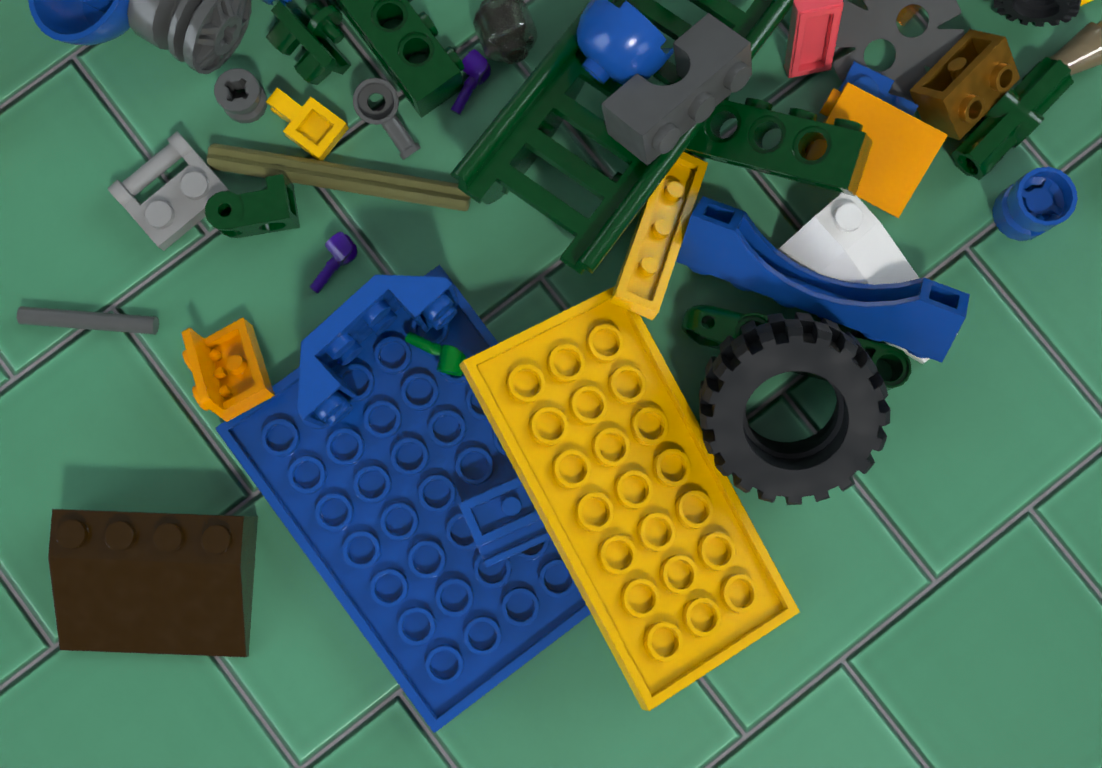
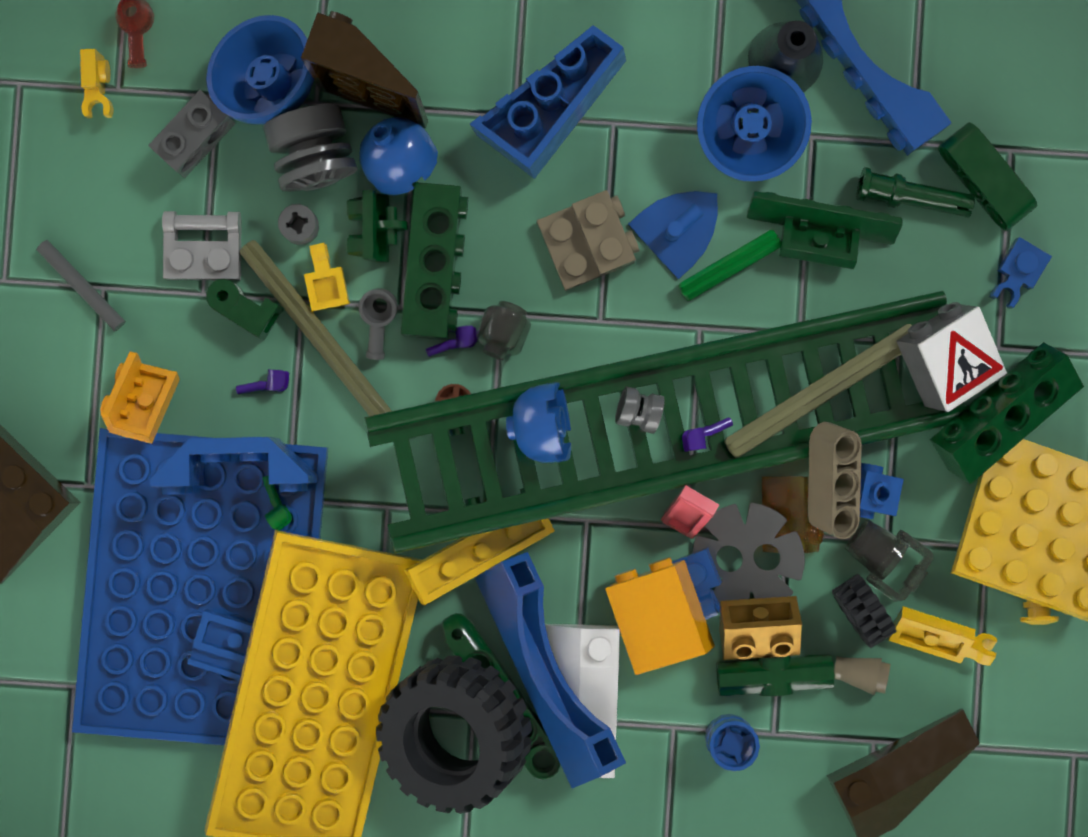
camera: 45 degrees right, 5 degrees up
dark grey arch [601,13,752,166] -> none
dark green brick [684,95,873,196] -> none
none -> dark grey brick [148,90,235,178]

